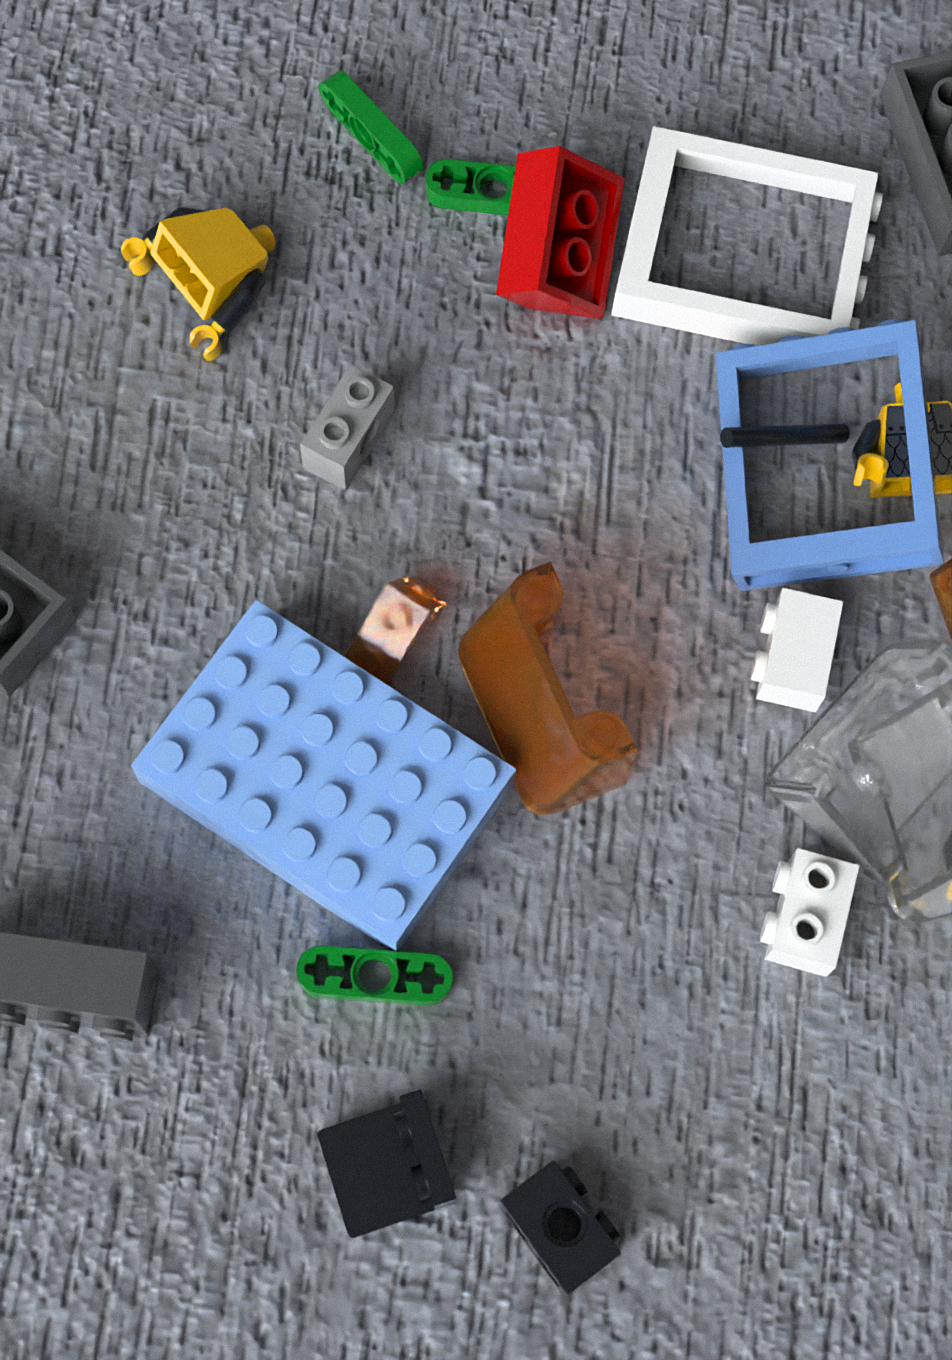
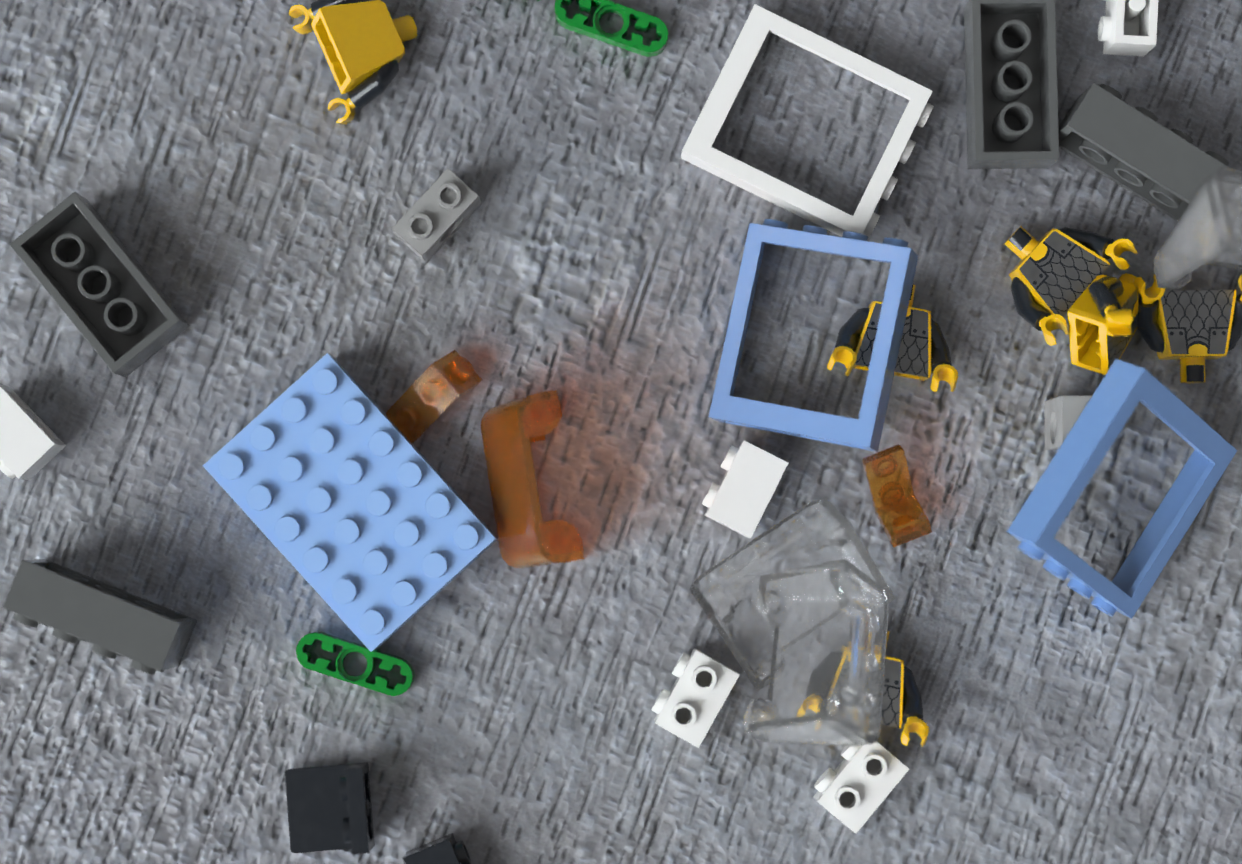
camera: 15 degrees right, 15 degrees up
red slope [496,146,625,319] -> none
black bar [720,423,850,448] -> none

